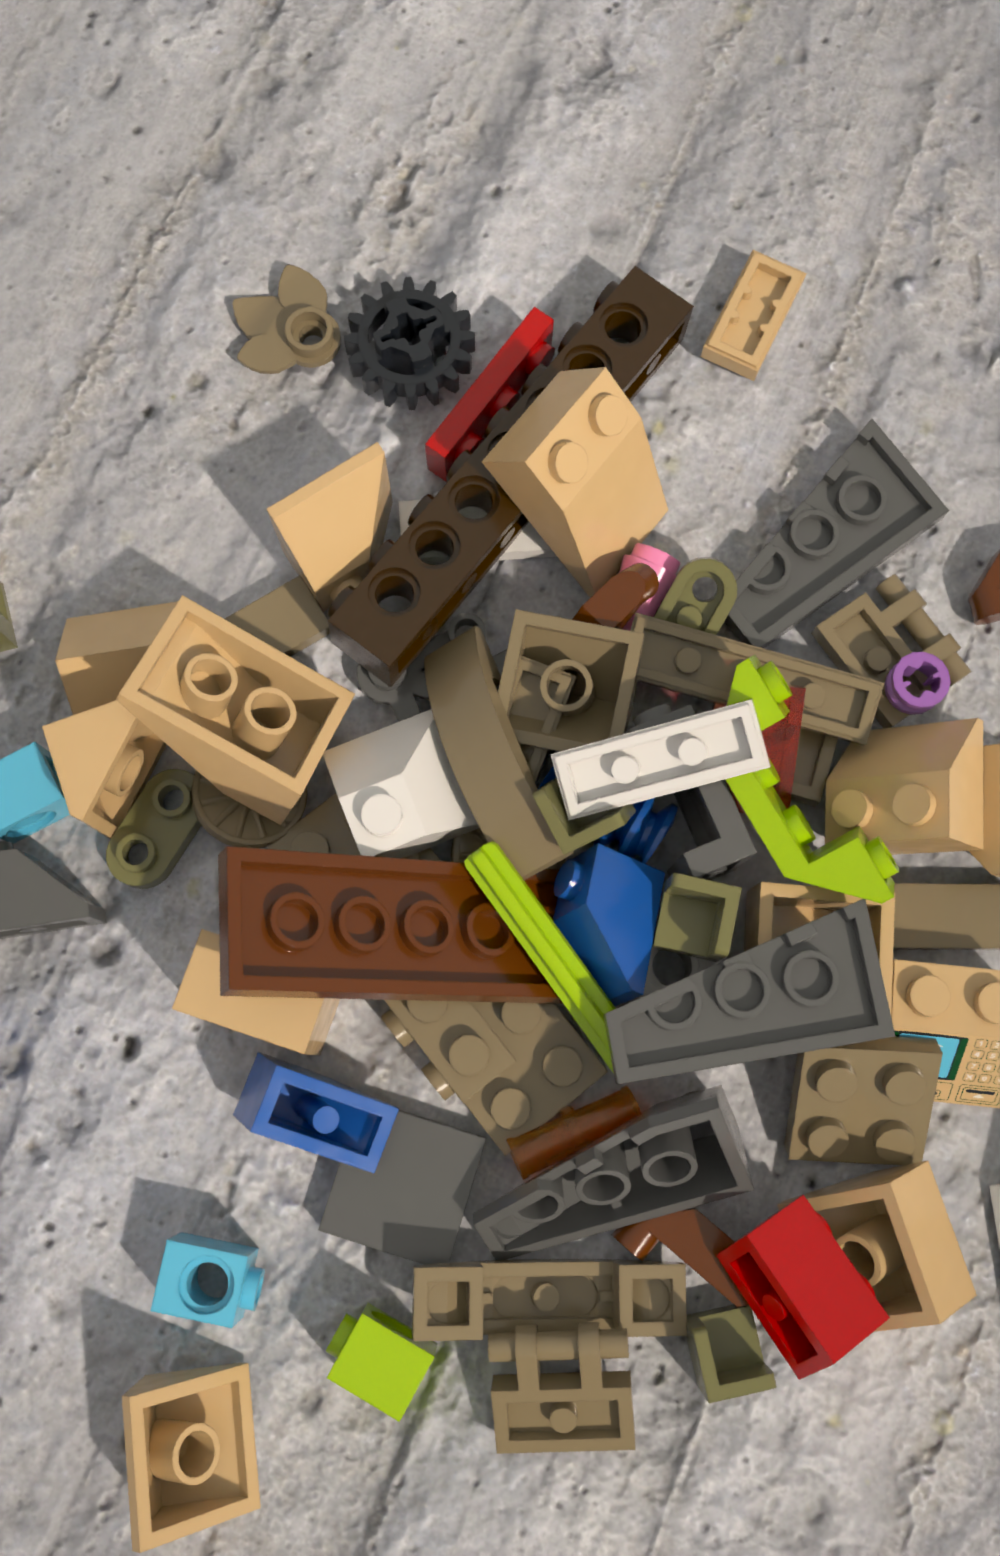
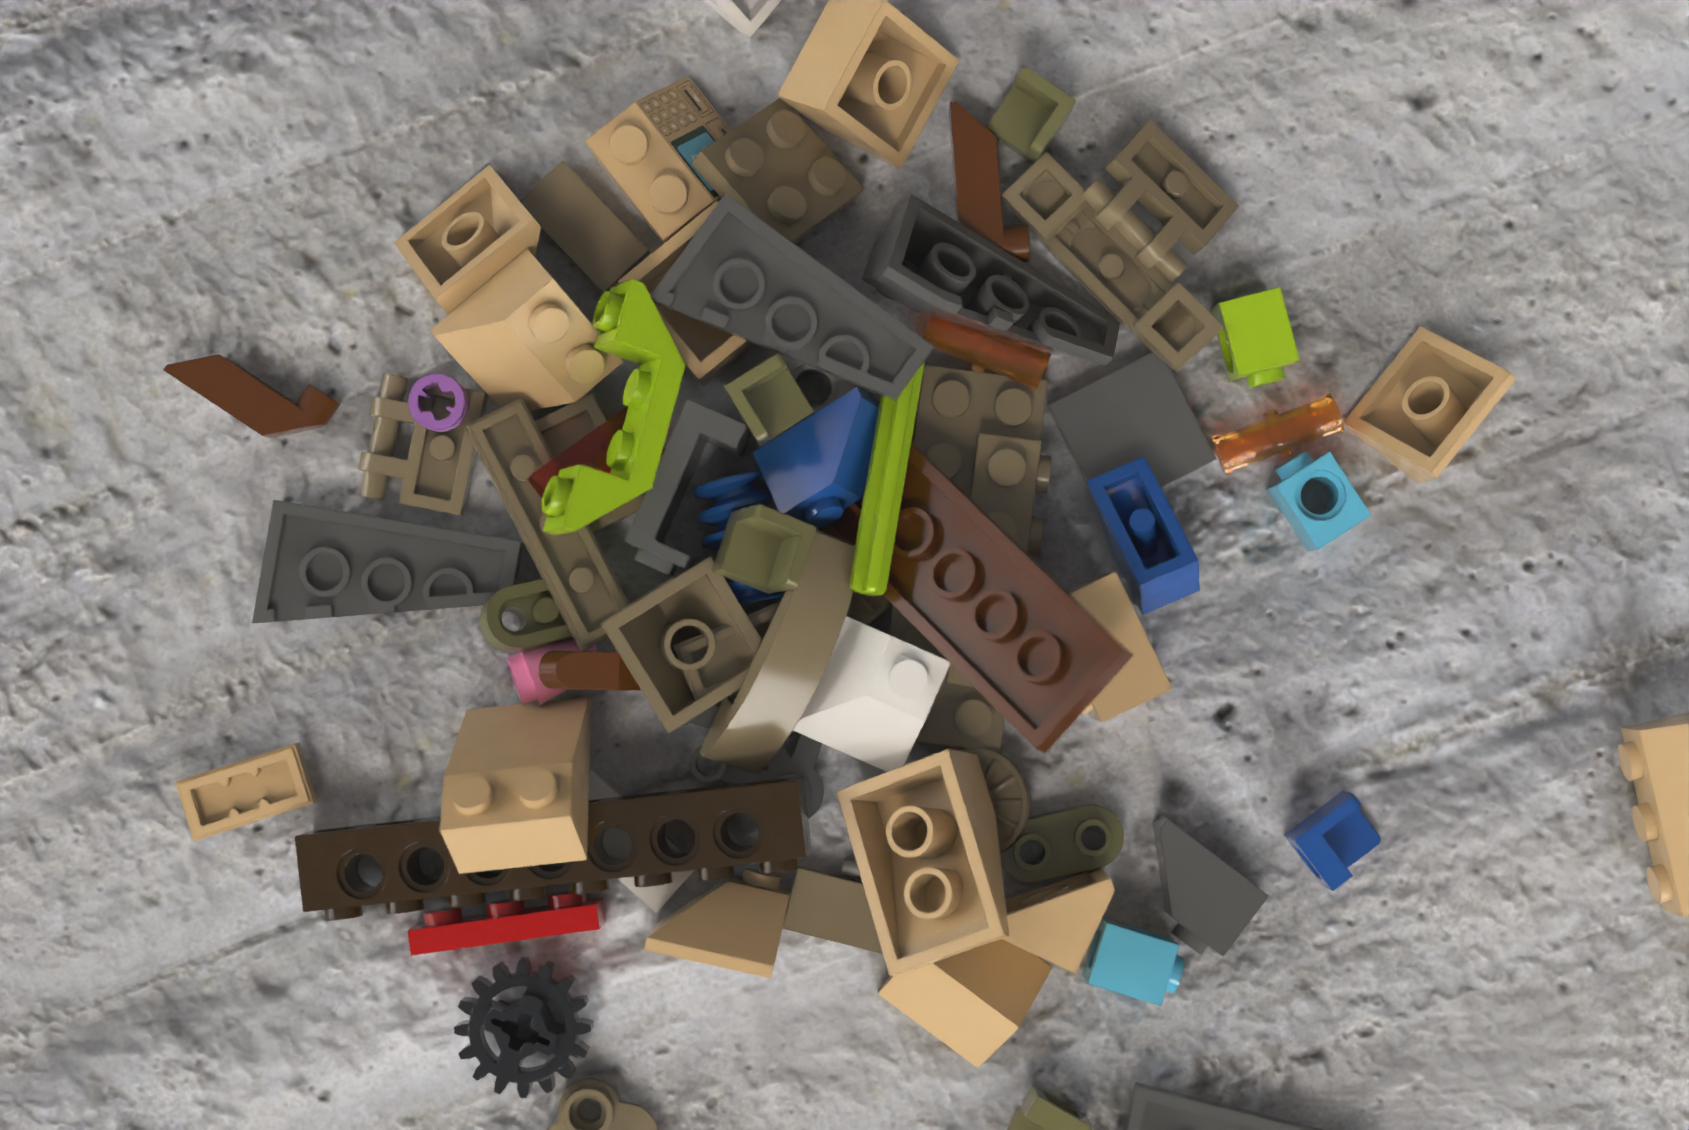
camera: 125 degrees left, 10 degrees up
white tile [550,699,771,820] -> none
red brick [716,1194,890,1380] -> none
none -> clear orange pin [1212,393,1344,475]

